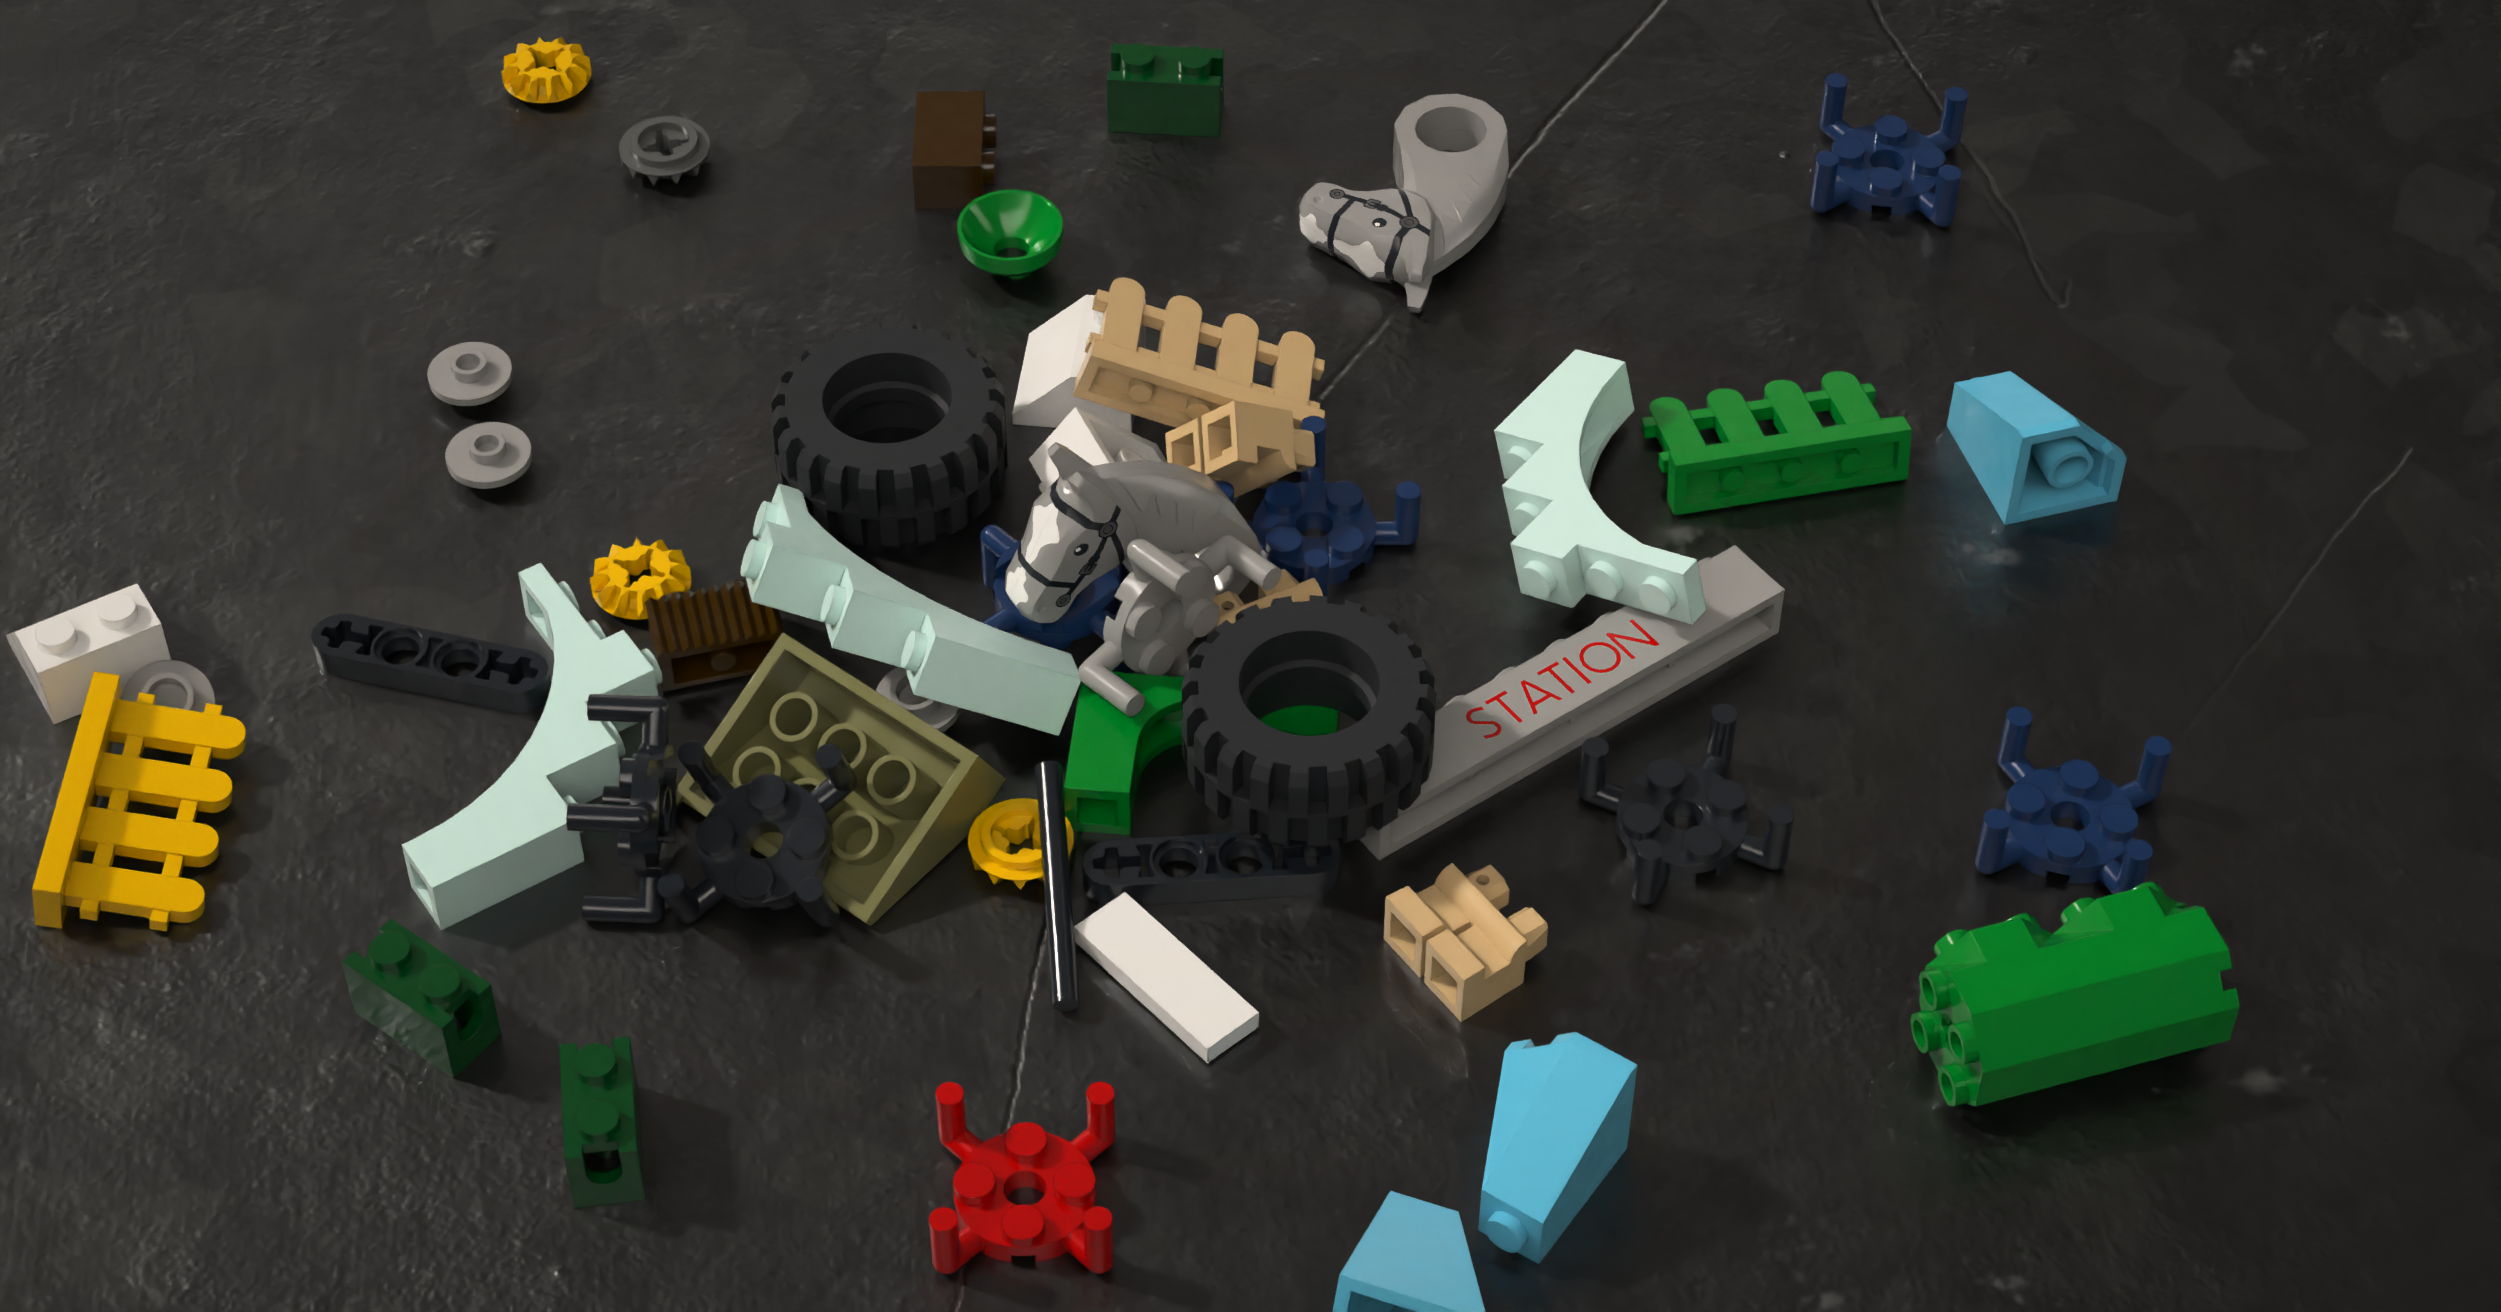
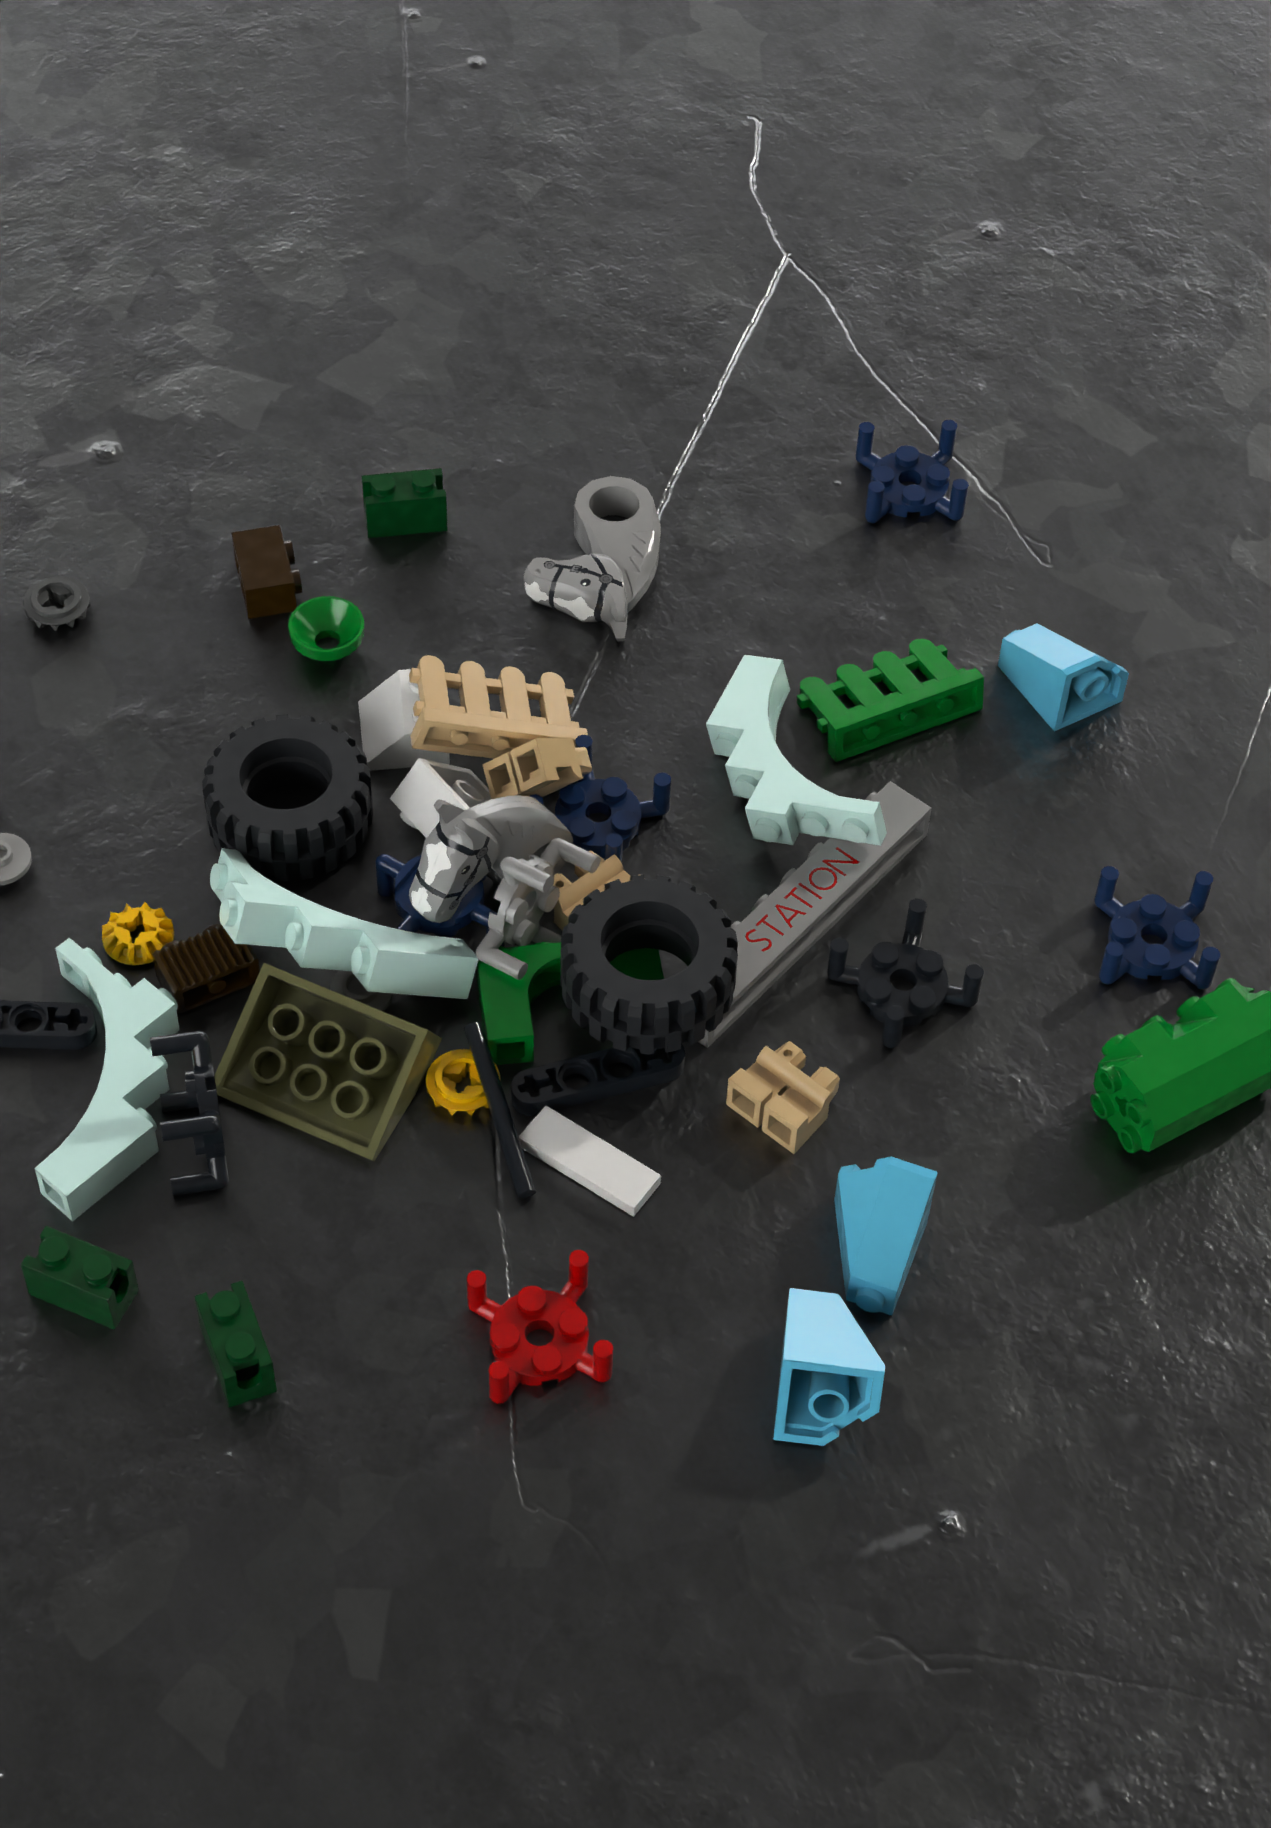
camera: 15 degrees left, 5 degrees up
black plate [657,740,857,927] -> none

